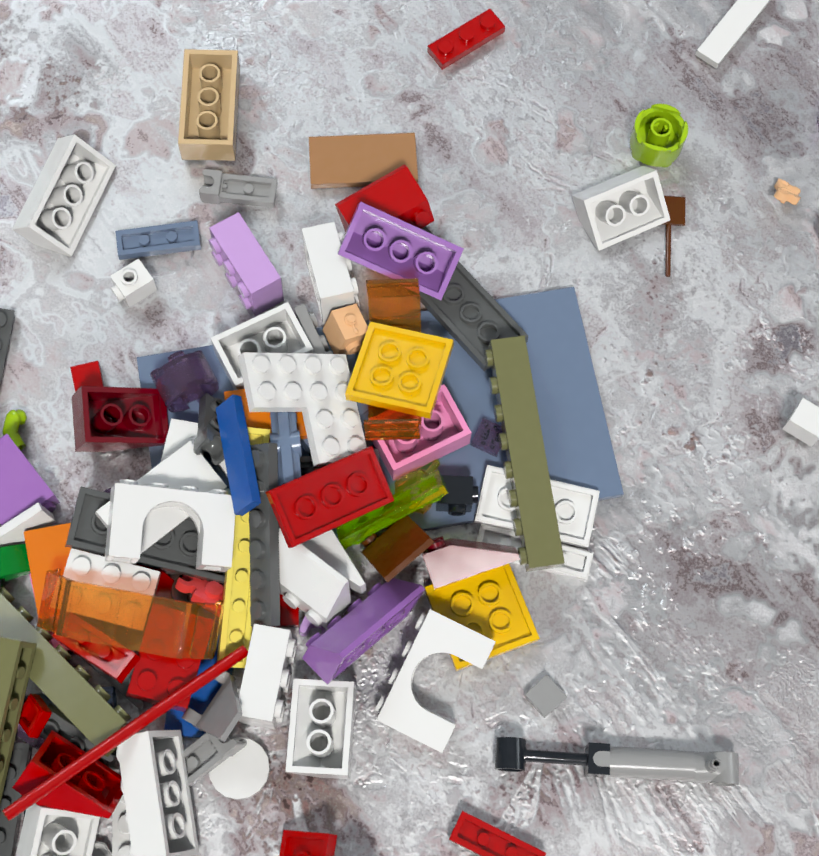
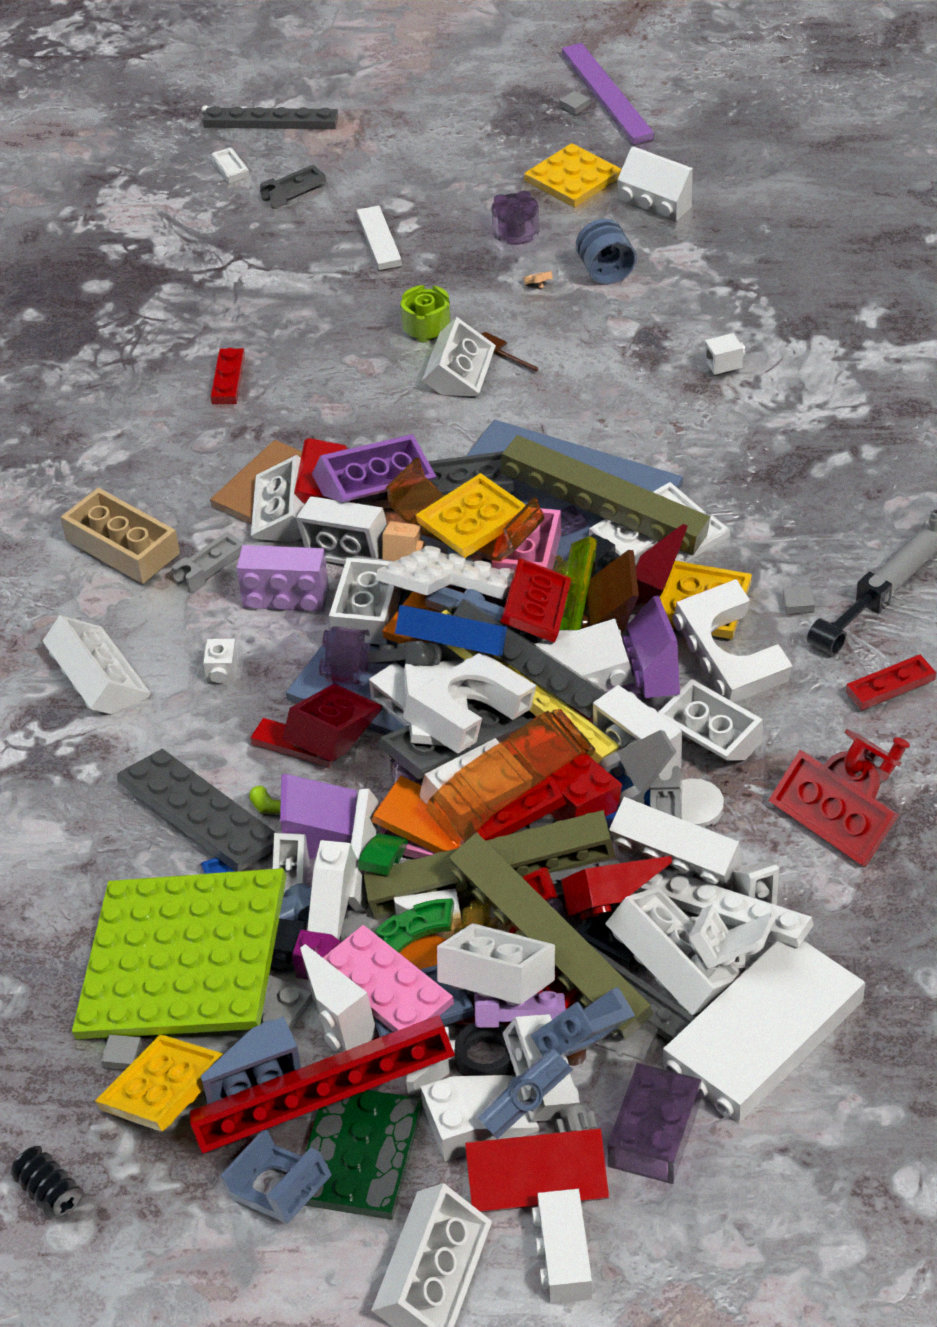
camera: 45 degrees left, 25 degrees down
red piece [2,645,248,821] -> none
sand blue plate [115,220,201,260] -> none
none -> white slope [251,455,305,543]

